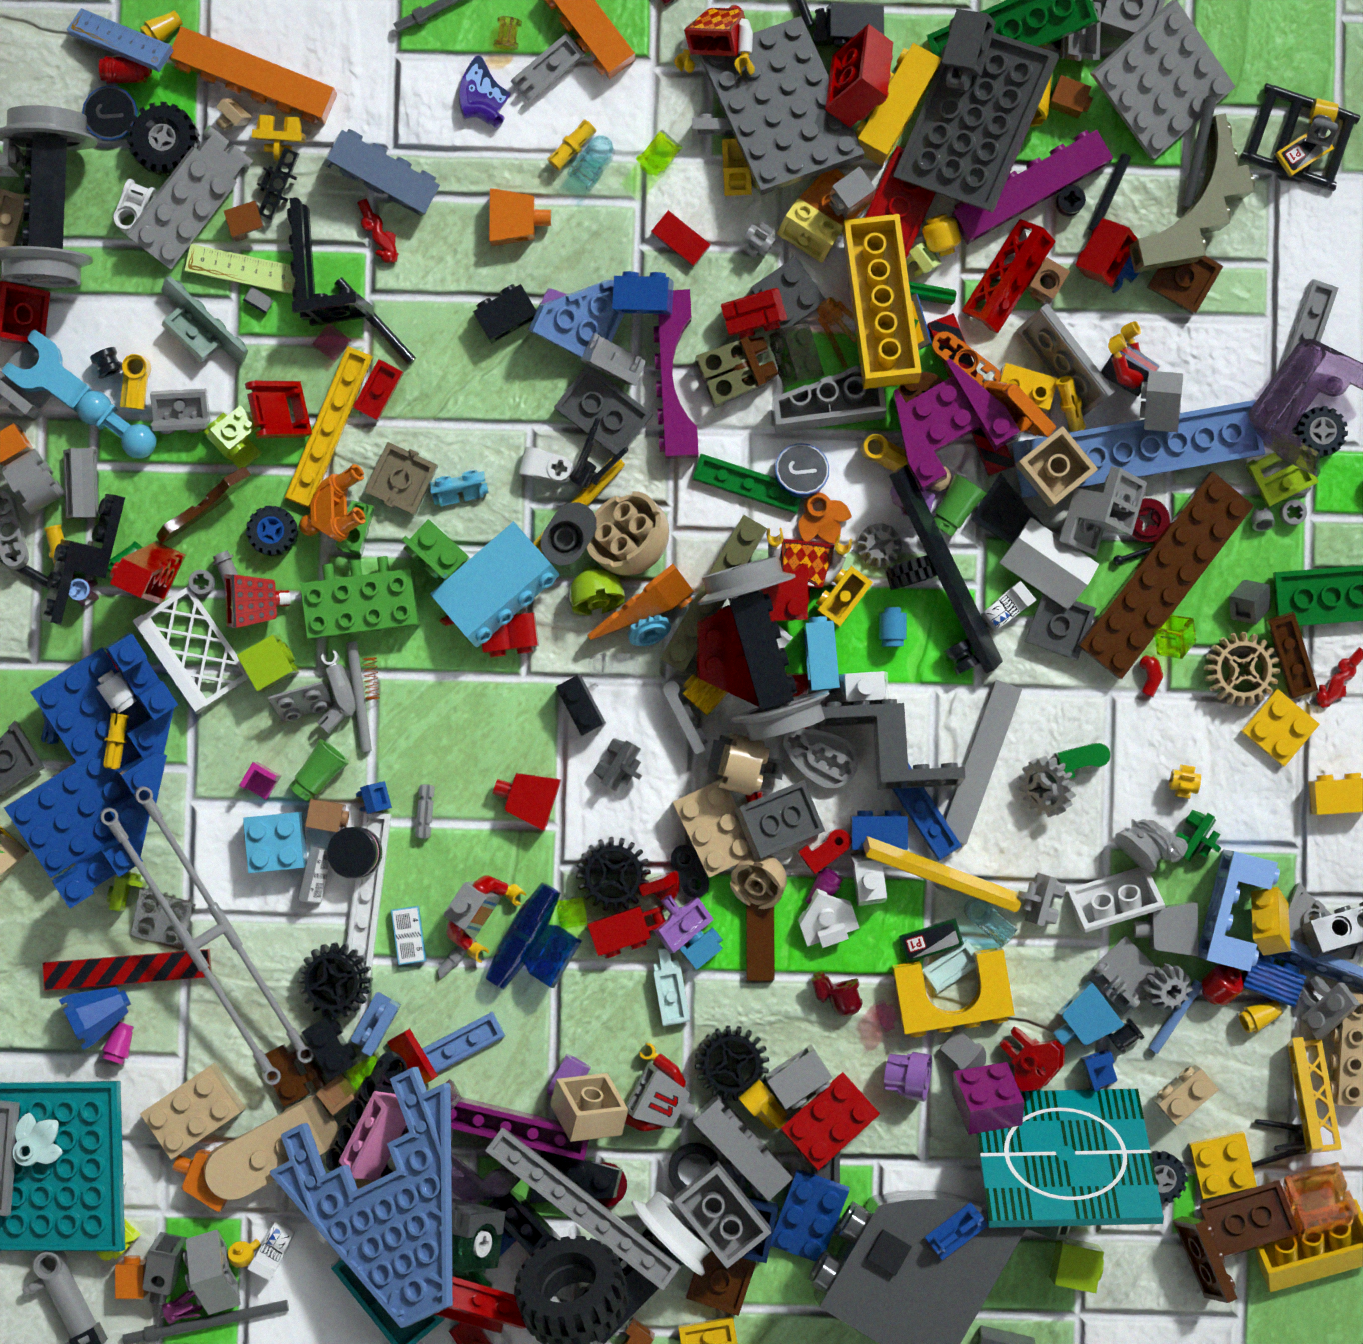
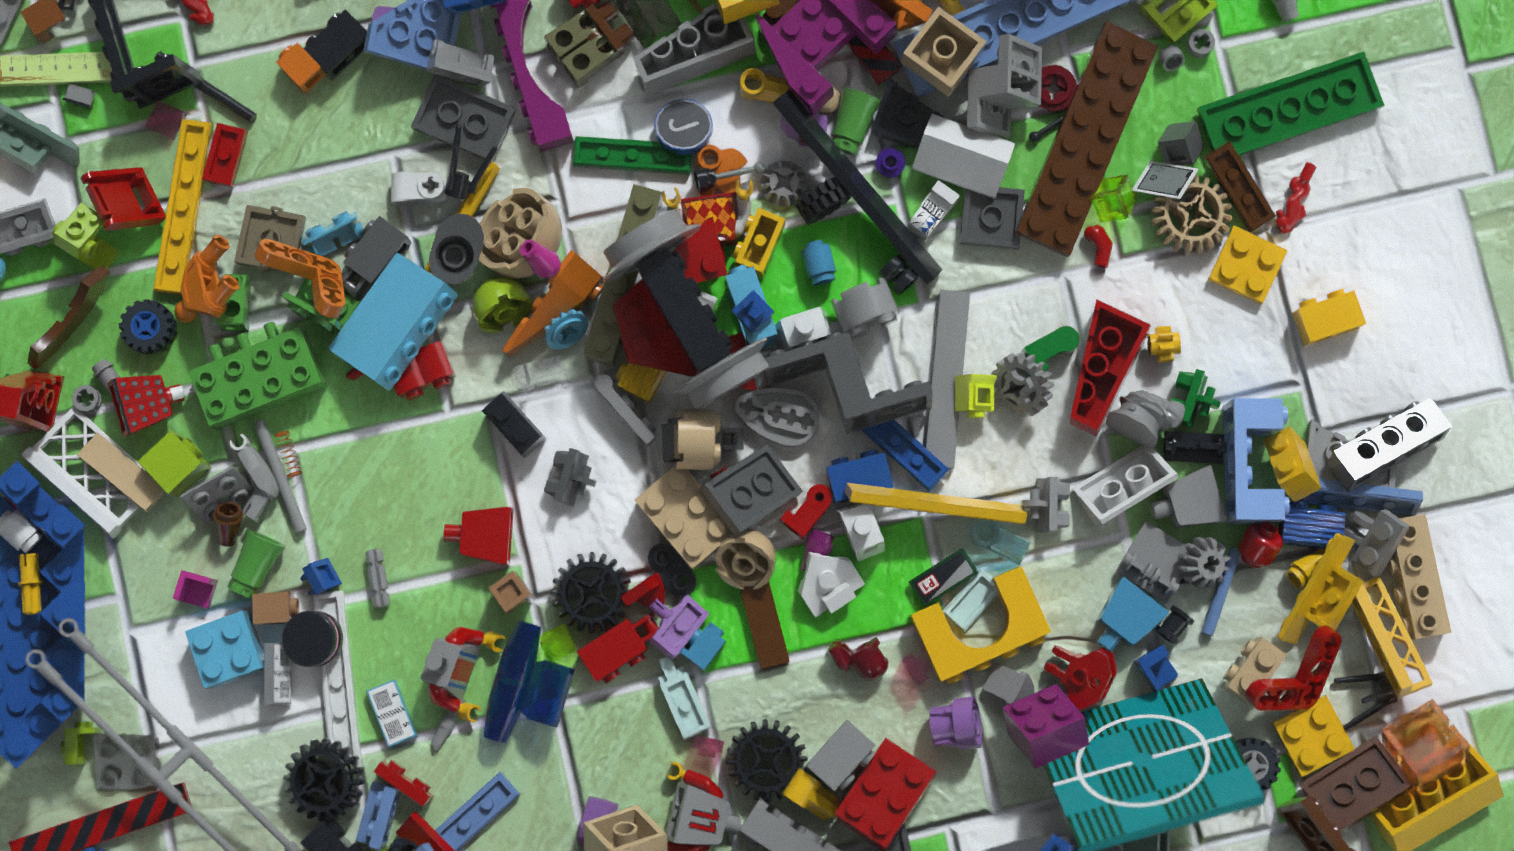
camera: 10 degrees left, 5 degrees down
none -> tan tile [77,432,166,513]
none -> reddish brown cone [213,501,244,547]
none -> orange beam [254,239,346,319]
none -> orange brick [276,42,326,94]
none -> dark grey brick [342,216,412,298]
none -> red plate [373,760,434,807]
none -> medium nougat brick [489,571,534,614]
none -> dark pink cone [520,240,561,279]
none -> clear pink plate [692,735,725,758]
none -> hinge [693,162,765,193]
none -> blue tile [732,290,774,334]
none -> light grey brick [831,278,899,339]
none -> dark purple plate [876,148,905,178]
none -> neon yellow window [955,374,997,418]
none -> red wedge [1070,299,1151,437]
none -> sticker [1132,161,1199,199]
none -> black hinge [1163,431,1227,464]
none -> red beam [1245,625,1342,711]
none -> yellow bracket [1277,533,1364,644]

